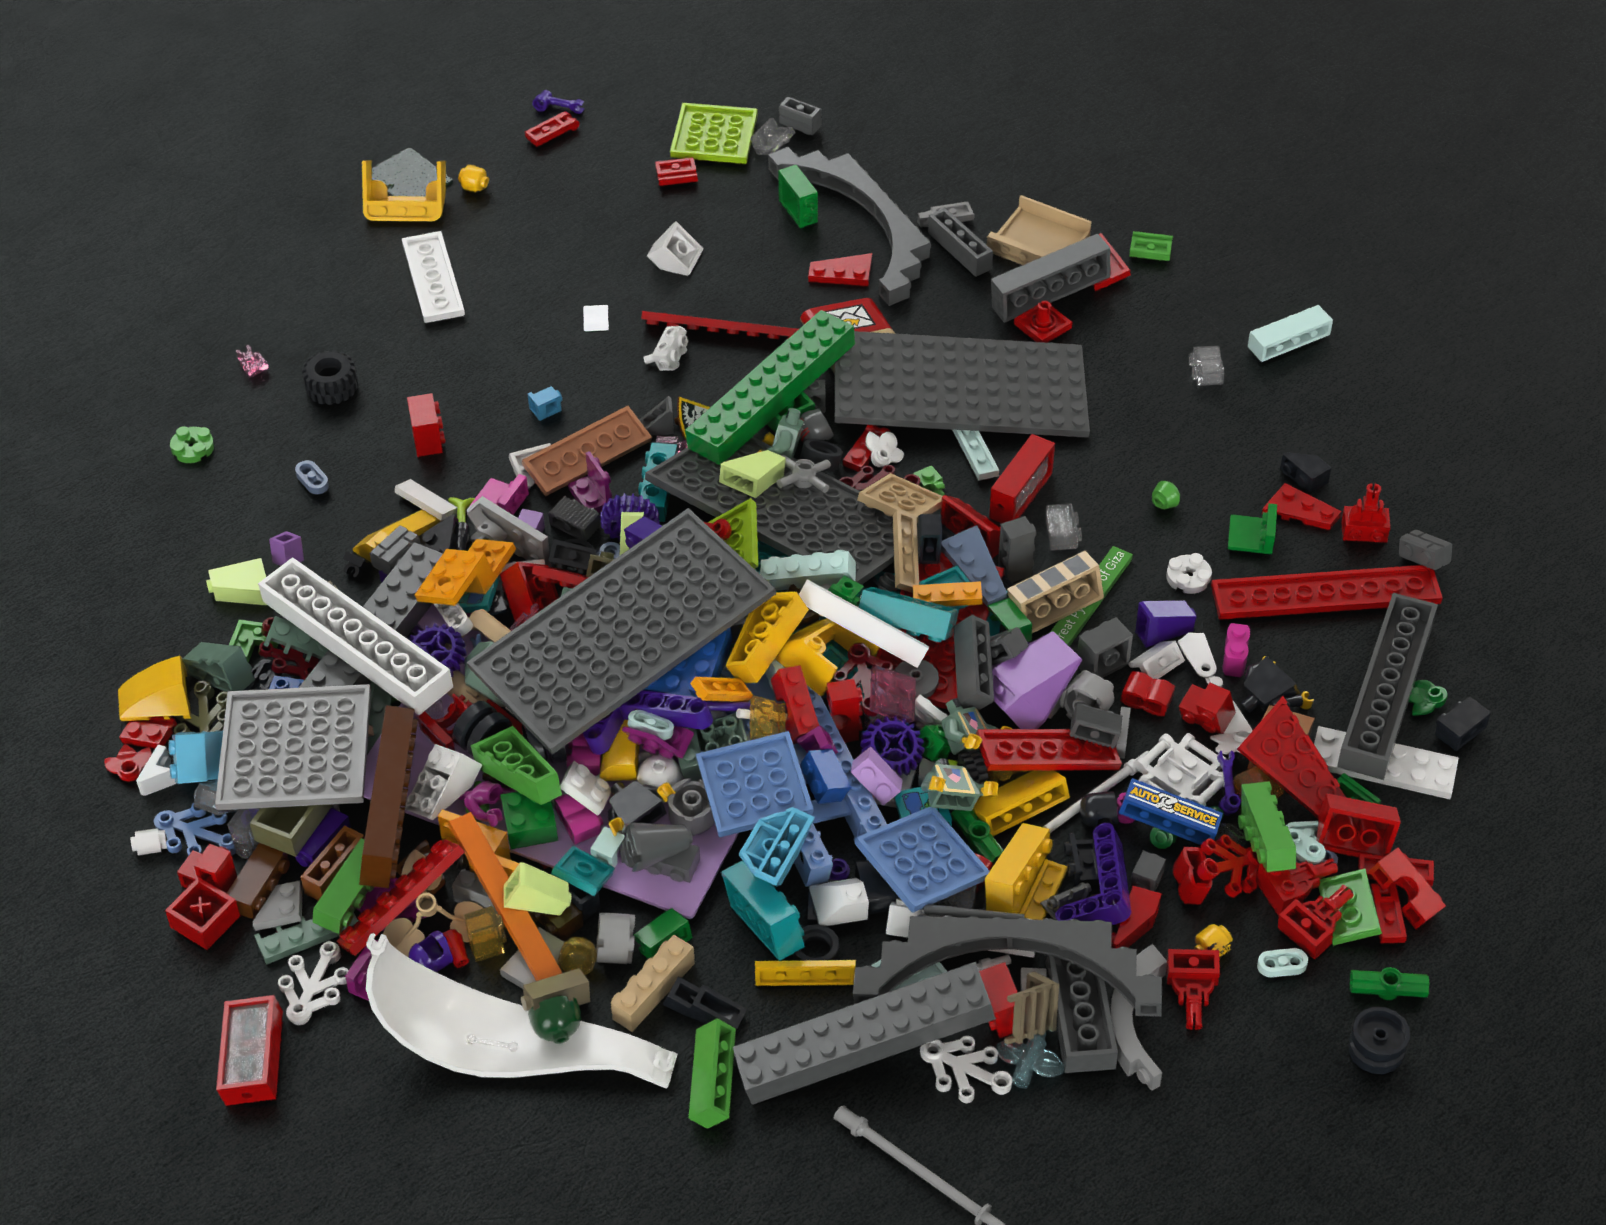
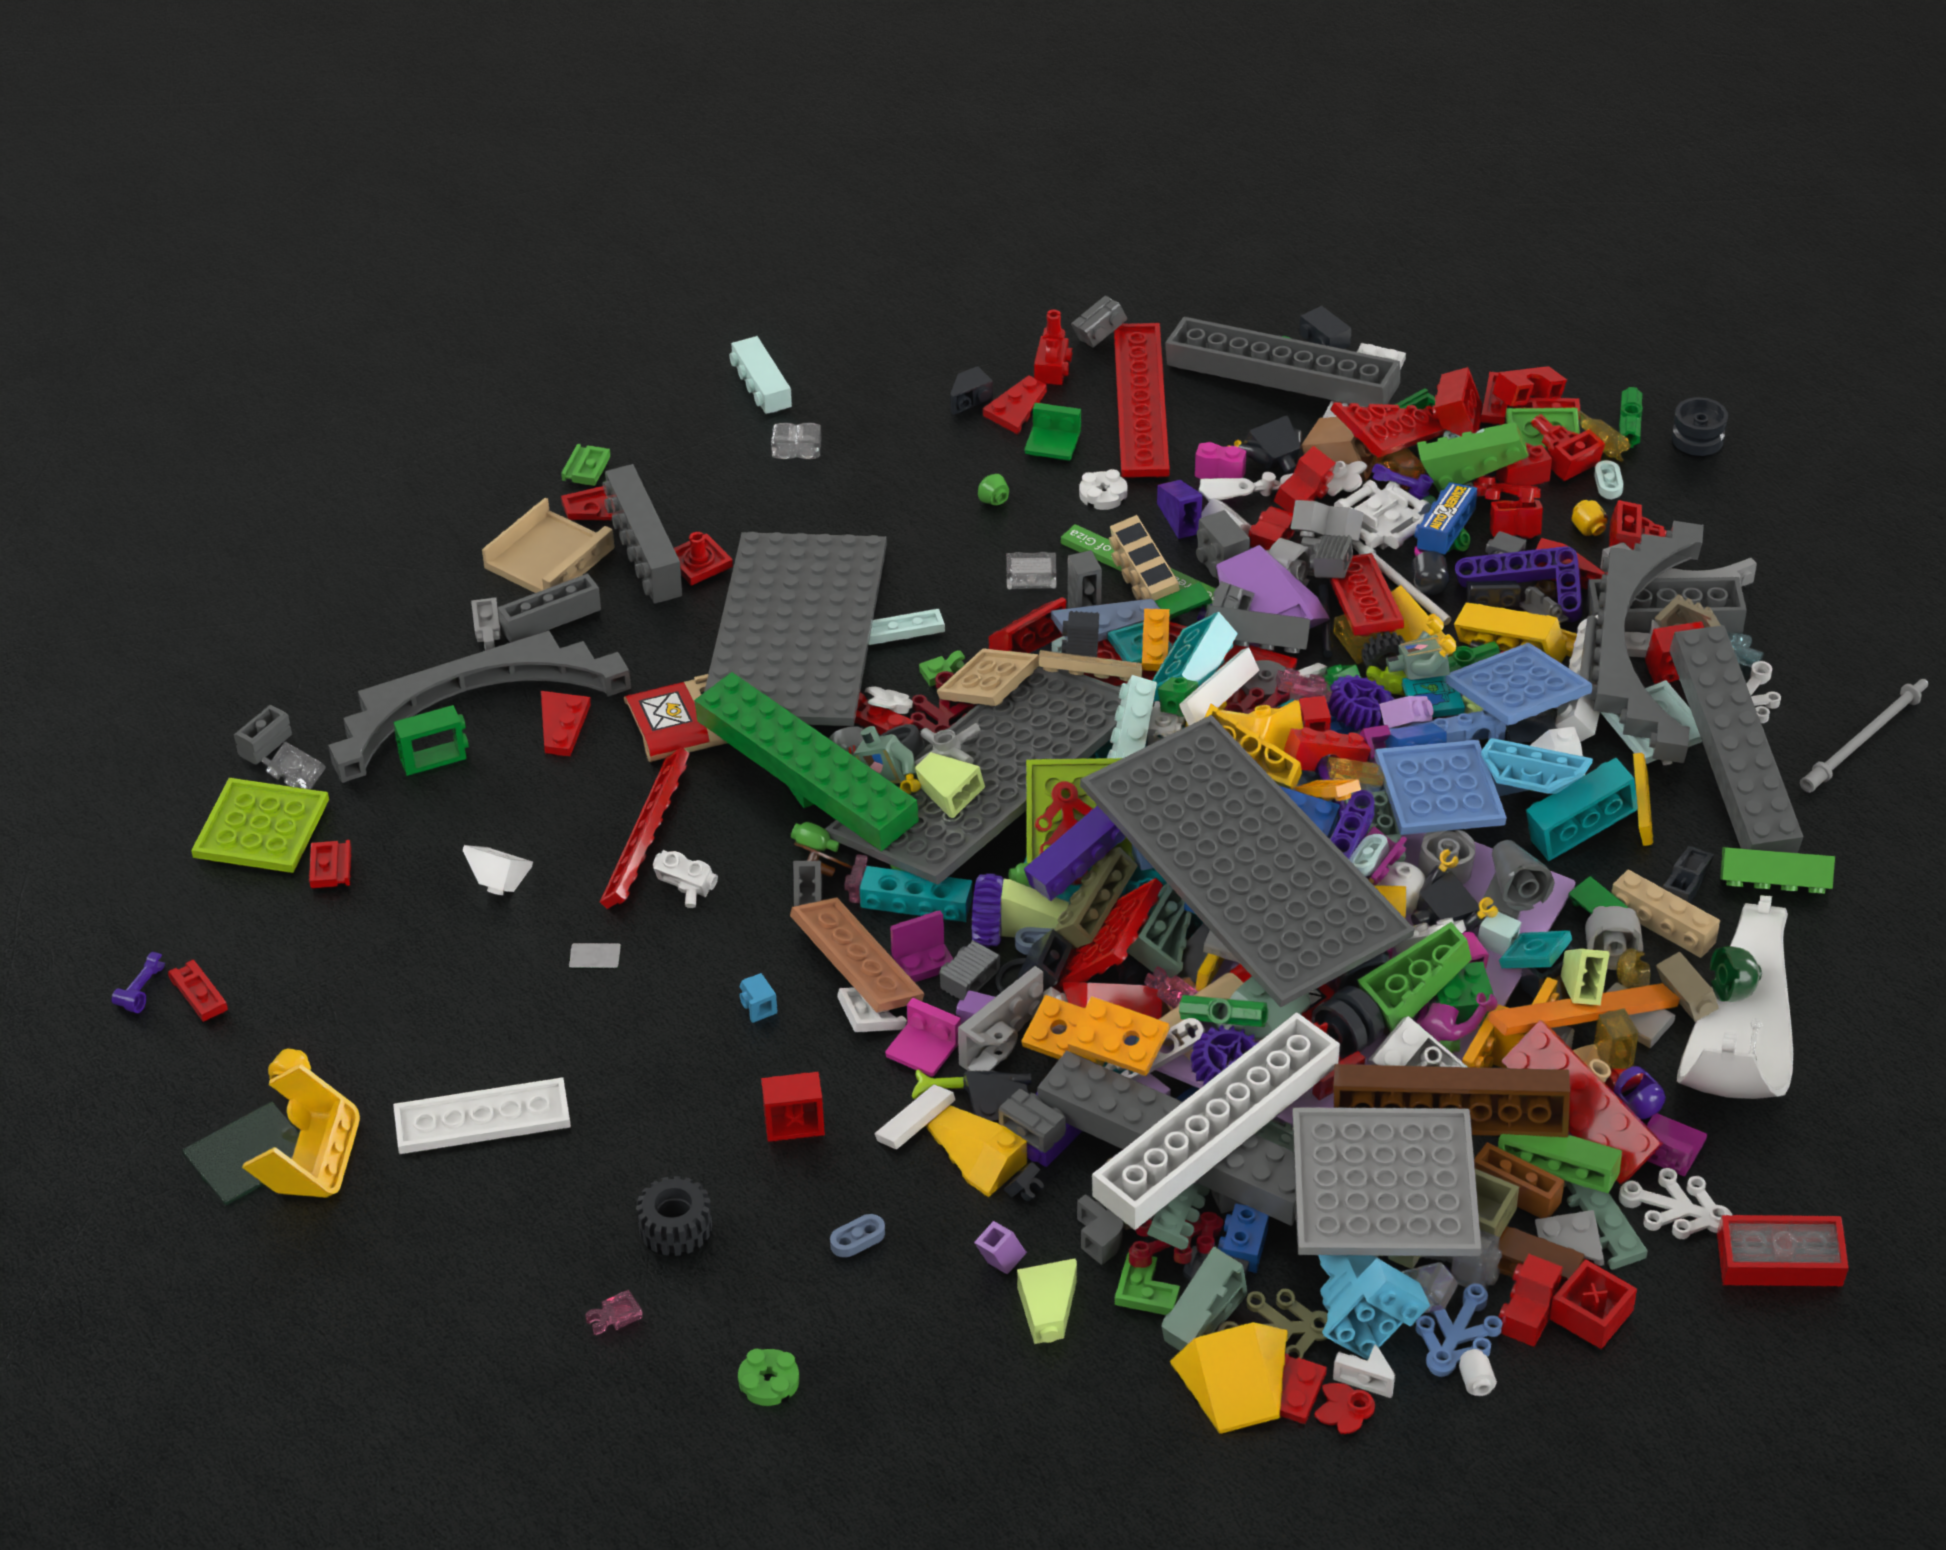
camera: 85 degrees left, 5 degrees down
sand green torso [941,698,1012,755] -> none
red brick [989,434,1055,523] -> none
none -> green piece [1179,995,1268,1027]
none -> light grey brick [1291,500,1364,541]
none -> clear yellow hinge [1578,410,1631,461]

